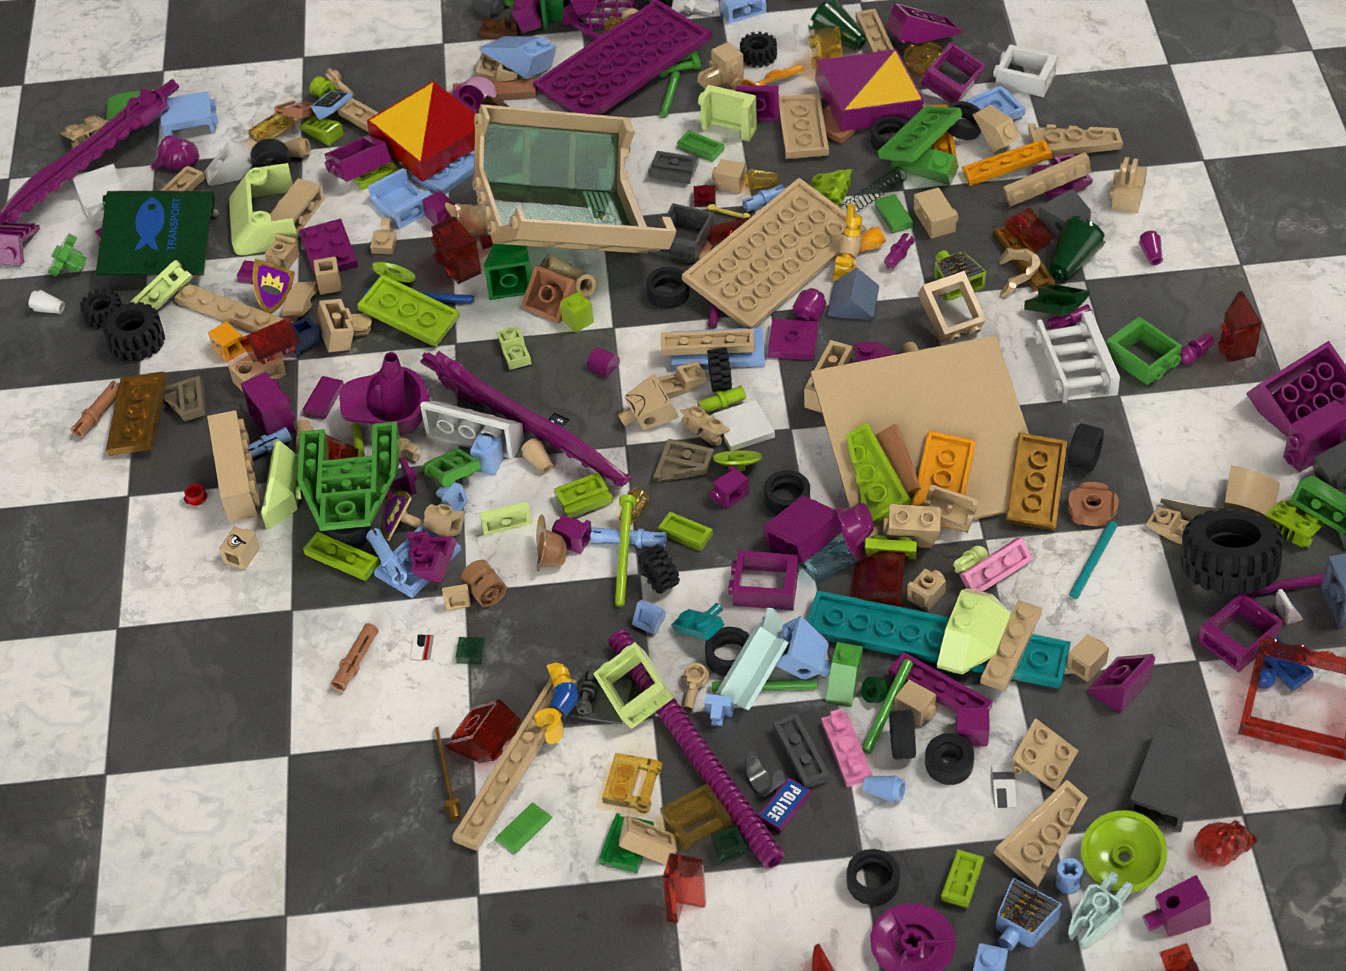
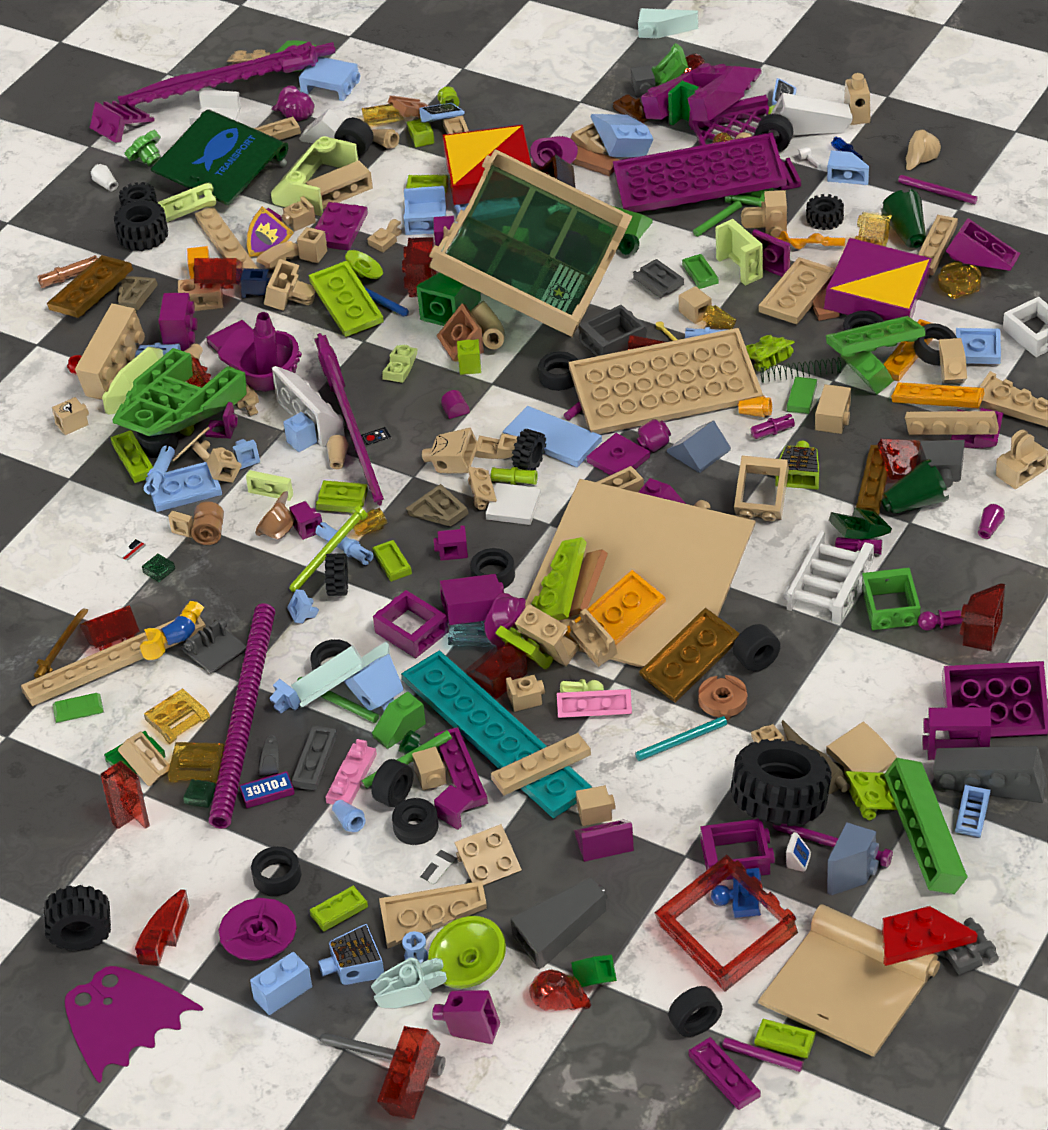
camera: 35 degrees right, 5 degrees down
tan plate [324,68,355,98] -> none
magenta window [324,134,392,182] -> none
nougat pin [330,623,379,692] -> none
magenta slope [406,531,457,583] -> none
bright green plate [422,448,481,488] -> none
yellowish green window [593,642,674,729] -> none
tan plate [661,329,755,356] -> none
teal plate [671,603,724,641] -> none
tan plate [683,663,709,712] -> none
dark red plate [693,185,716,207] -> none
lime dish [713,450,762,471] -> none
yellow piece [832,203,862,280] -> none
magenta window [921,42,986,104] -> none
yellowish green wedge [937,588,1011,674] -> none
tan helmet [999,248,1040,297] -> none
none -> green panel [571,954,617,988]

